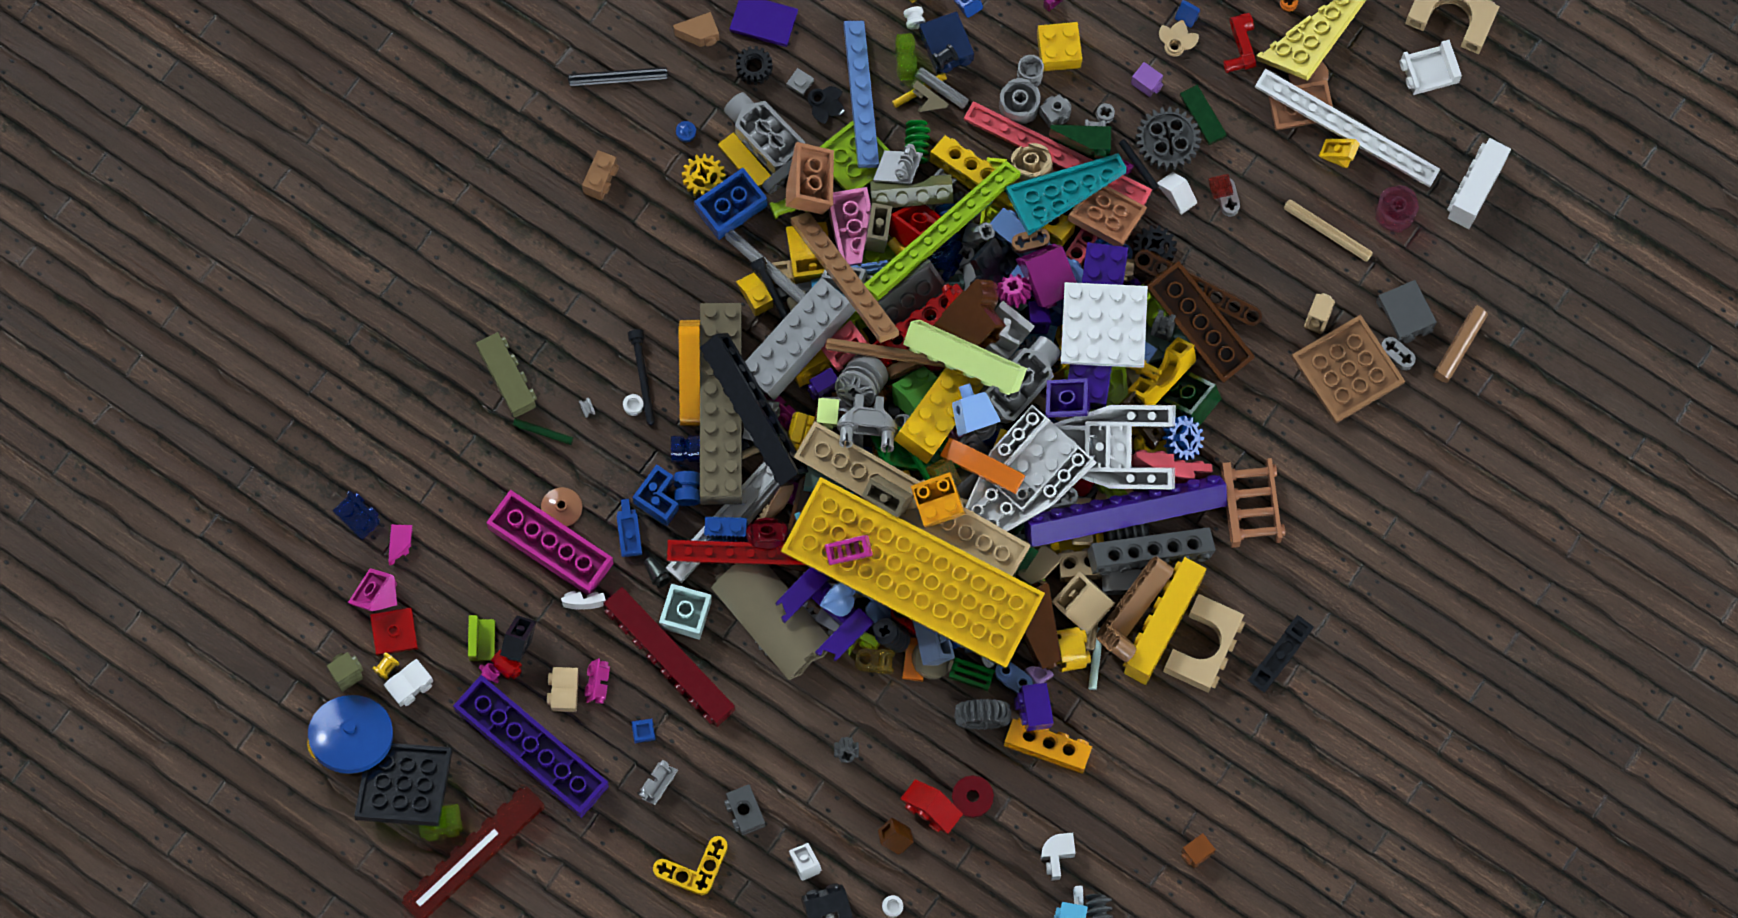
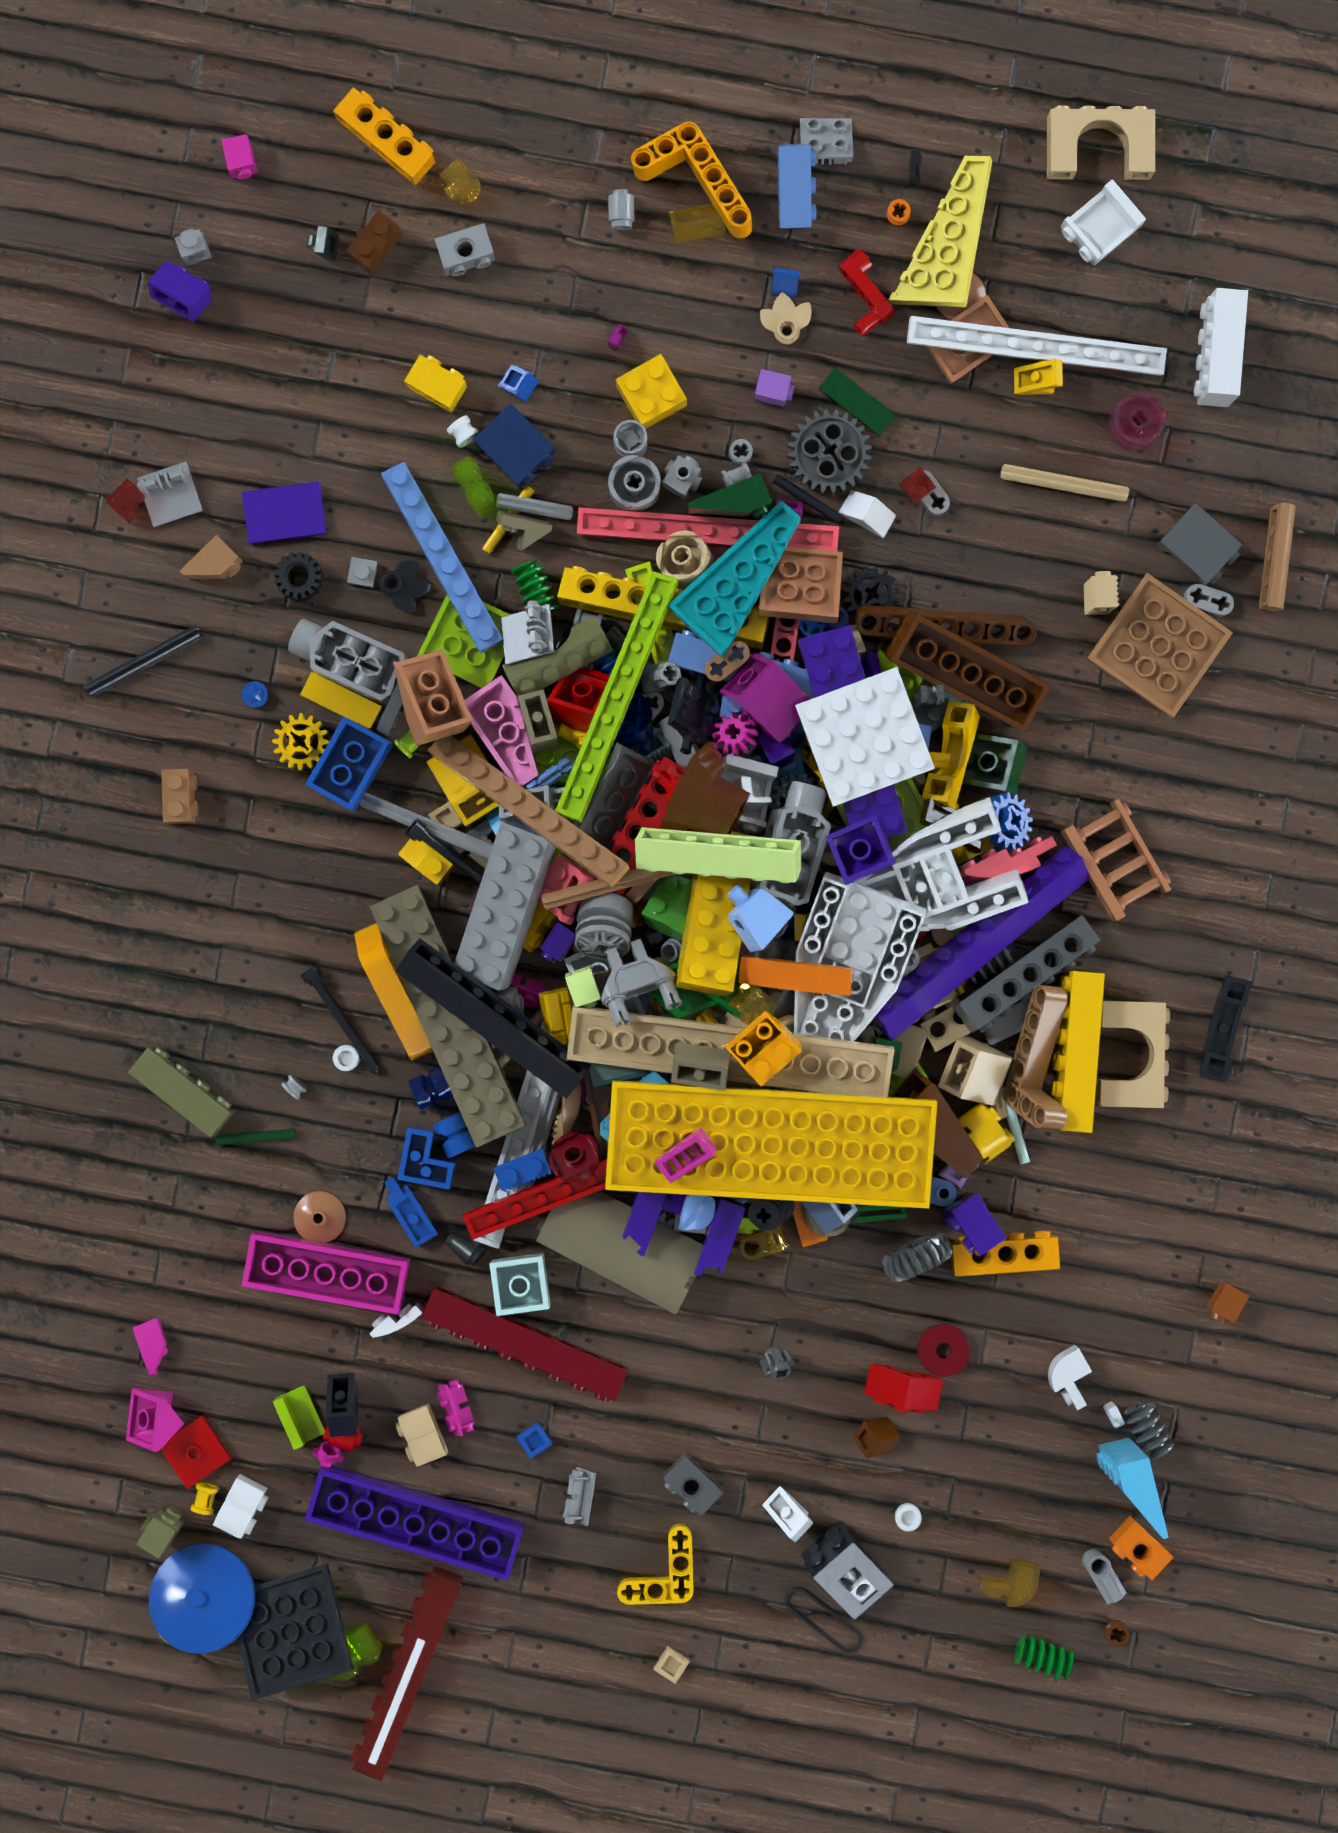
camera: 20 degrees left, 15 degrees up
clear blue bracket [332,490,380,540] -> none
black bush [932,44,959,70] -> none

